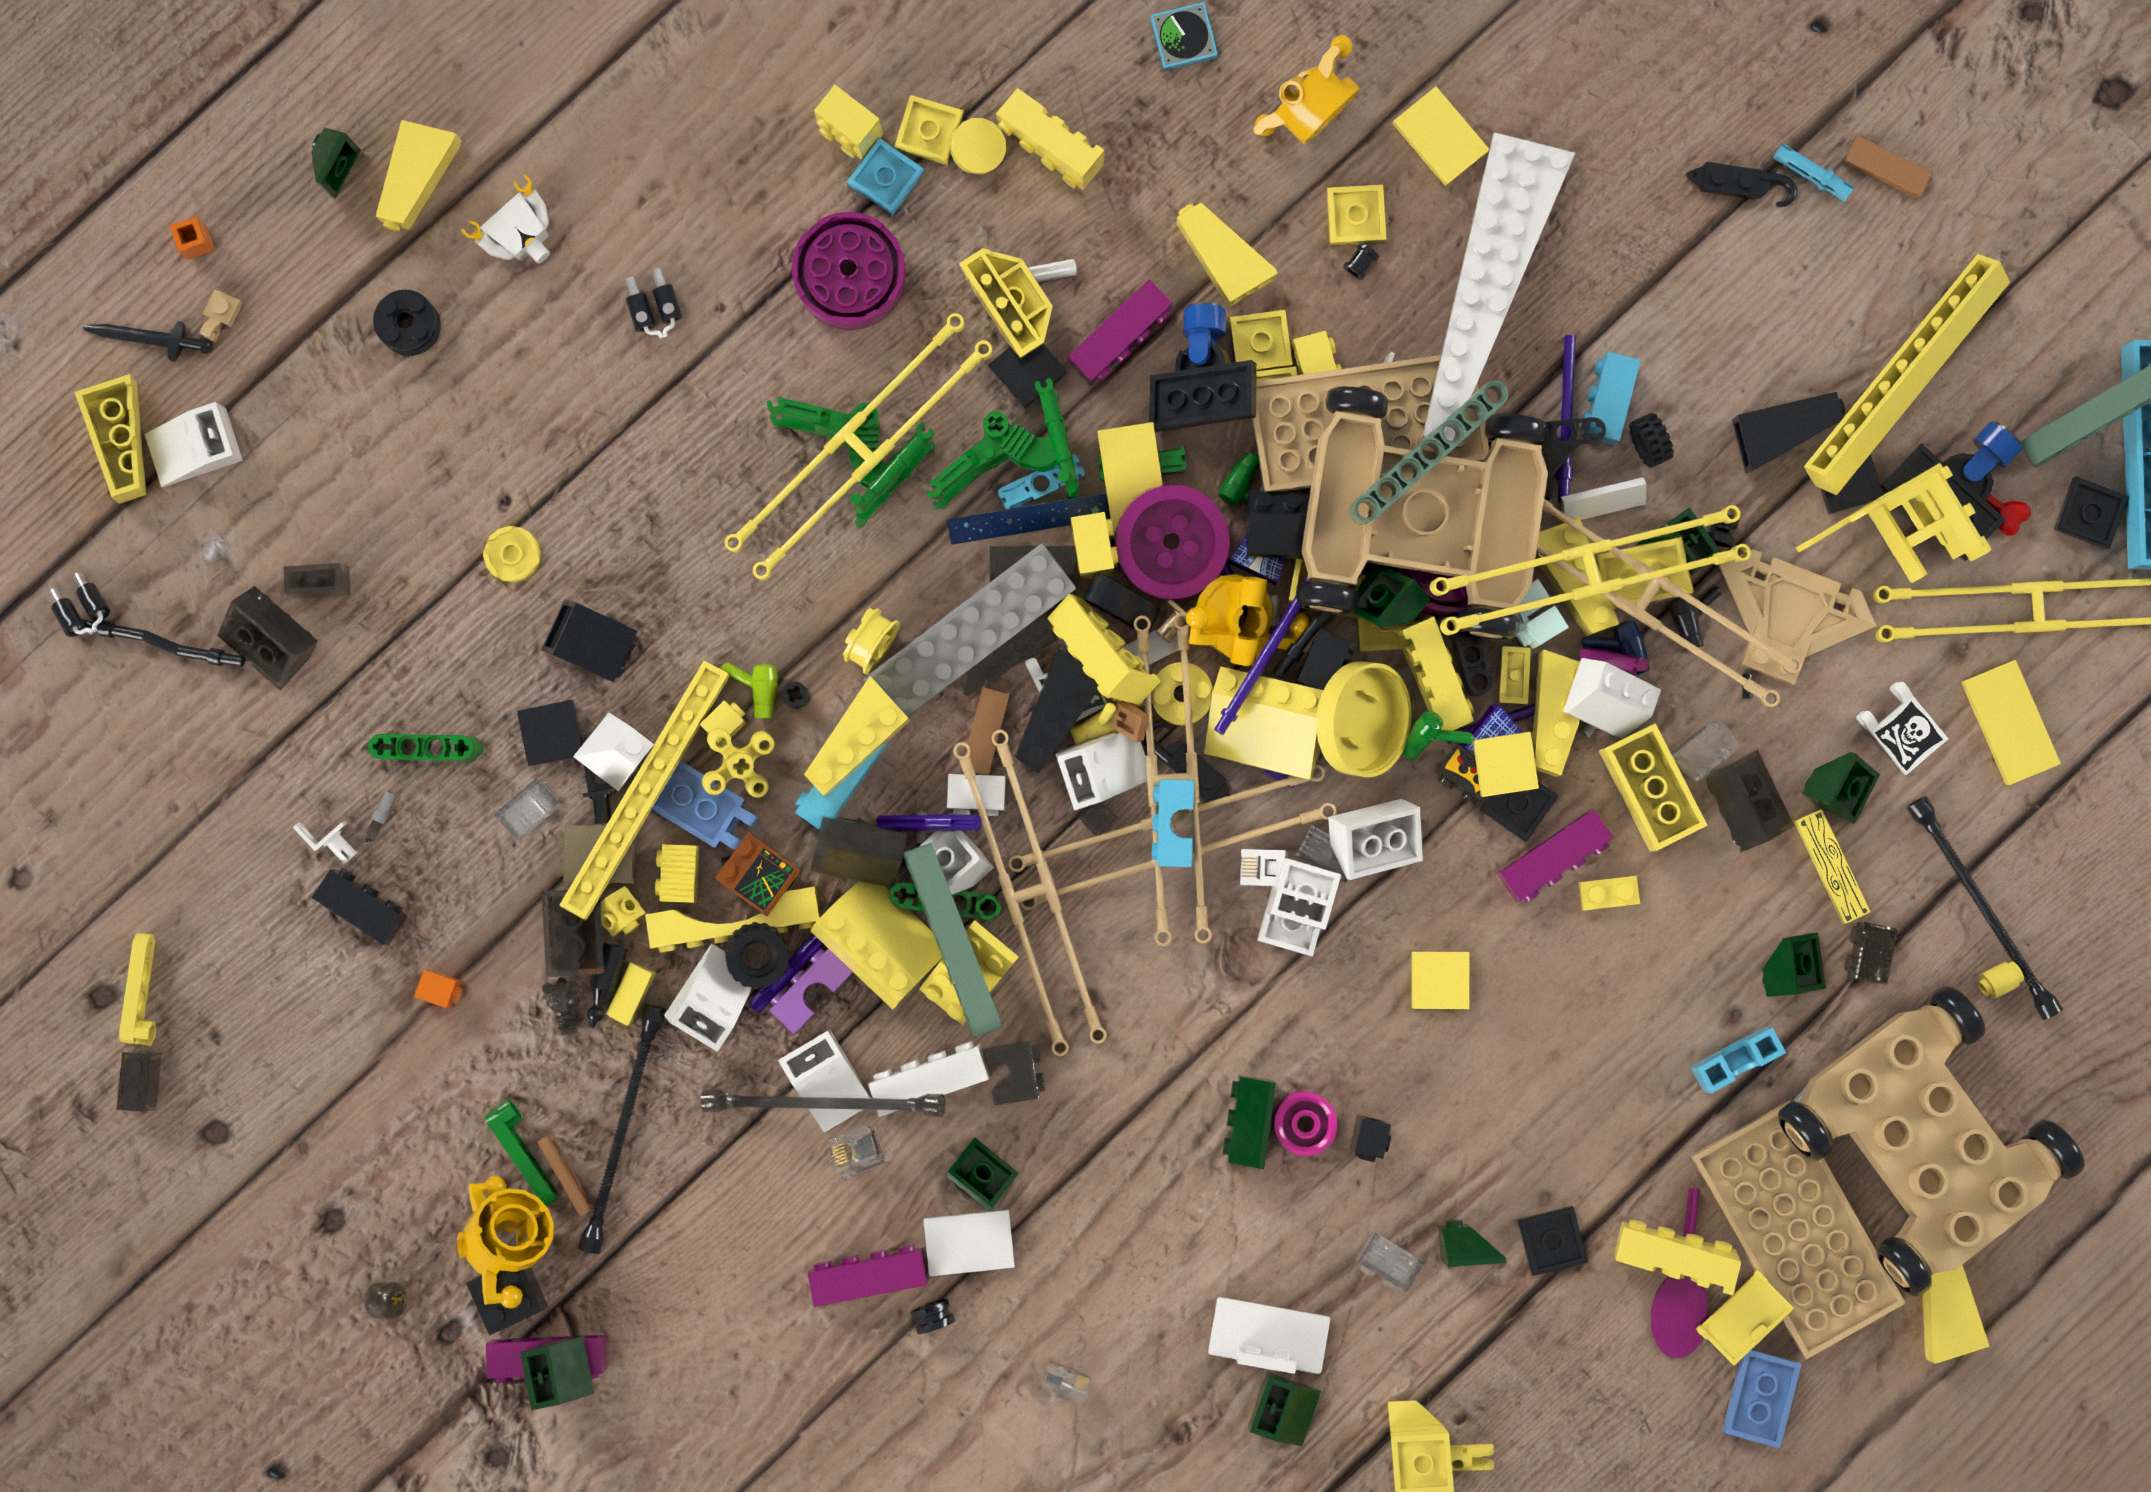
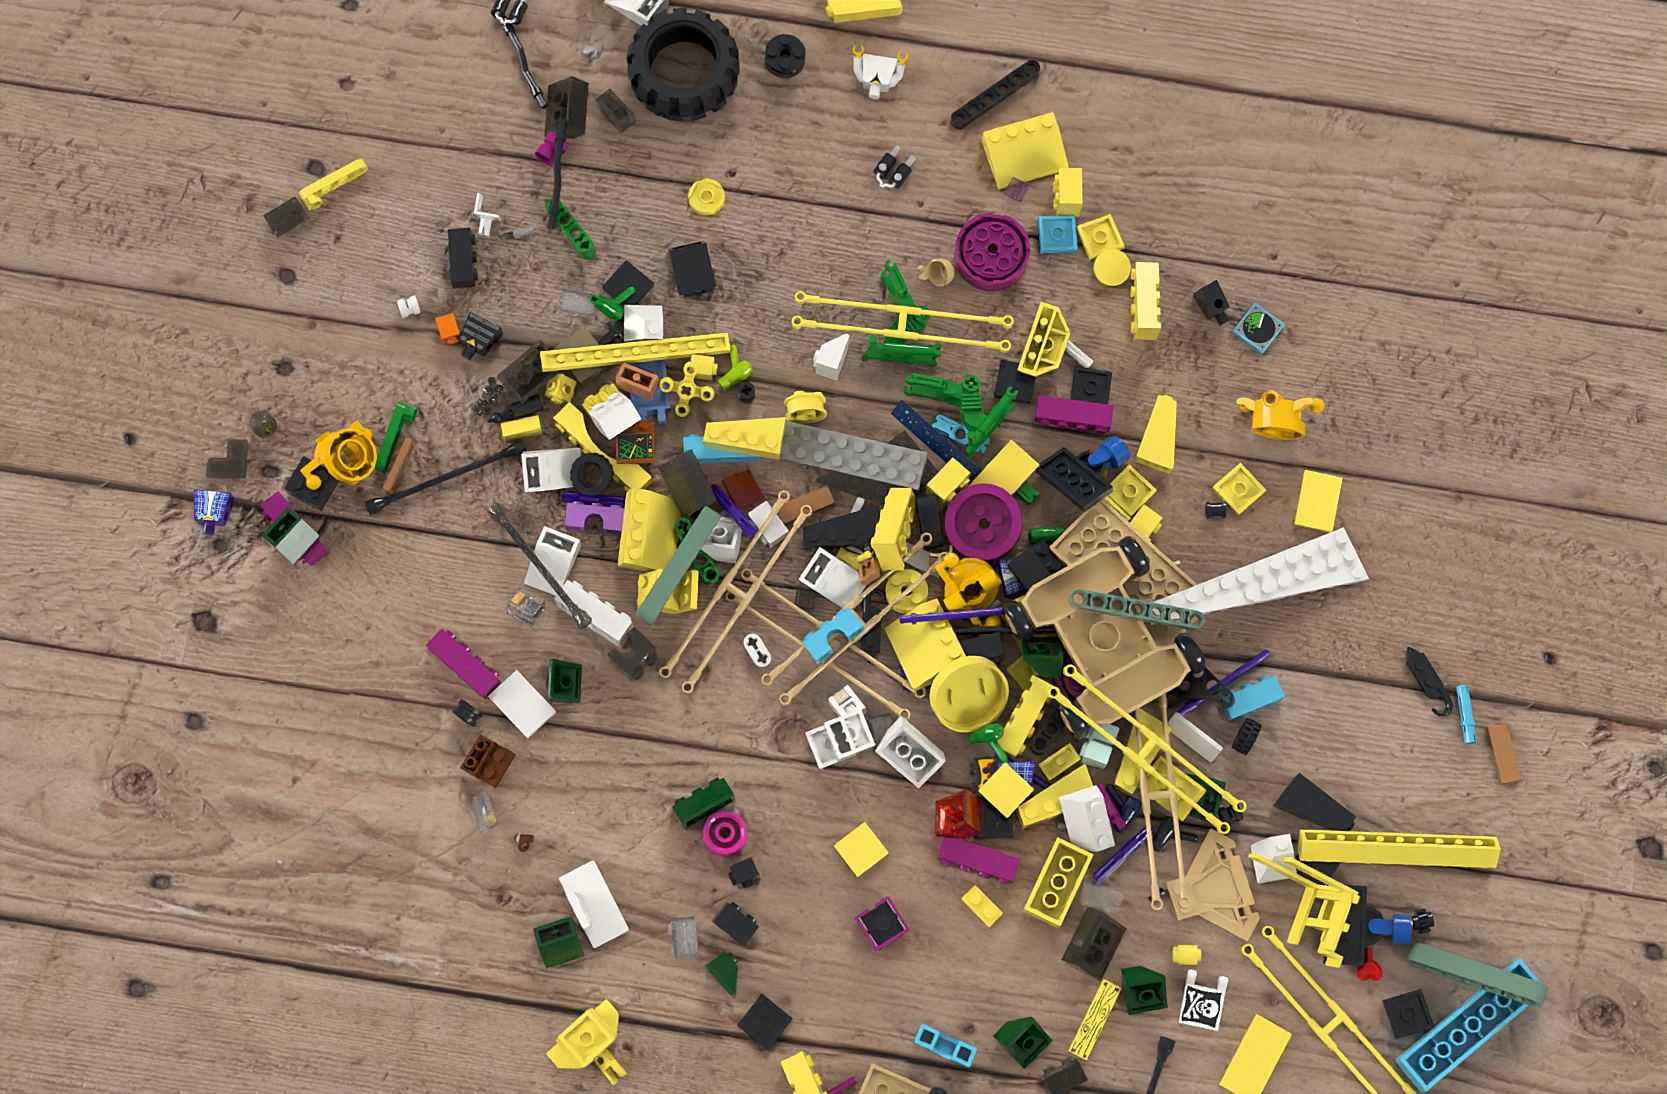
camera: 50 degrees right, 10 degrees down
none -> torso [194,489,234,536]
none -> clear smoke plate [206,439,248,478]
none -> white wheel [397,295,421,318]
none -> black torso [459,312,503,360]
none -> reddish brown brick [460,734,516,788]
none -> reddish brown tile [514,834,534,852]
none -> magenta wheel [535,132,569,167]
none -> black bar [547,118,567,229]
none -> white brick [588,392,641,440]
none -> green piece [589,287,635,321]
none -> nougat brick [615,362,659,401]
none -> black tyre [626,8,740,122]
none -> black brick [711,902,759,946]
none -> clear red piece [722,469,765,509]
none -> white beam [744,634,771,669]
none -> white slope [813,334,850,381]
none -> black piece [855,896,910,952]
none -> tan piece [917,258,955,287]
none -> clear red slope [935,789,981,839]
none -> black beam [950,60,1040,129]
none -> light yellow slope [982,112,1069,190]
none -> tile [1004,177,1030,202]
none -> black tile [1070,366,1112,405]
none -> dark purple axle [1092,826,1154,883]
none -> light yellow brick [1173,945,1201,965]
none -> black torso [1193,280,1230,326]
none -> white slope [1250,834,1297,884]
none -> black gear [1411,909,1435,934]

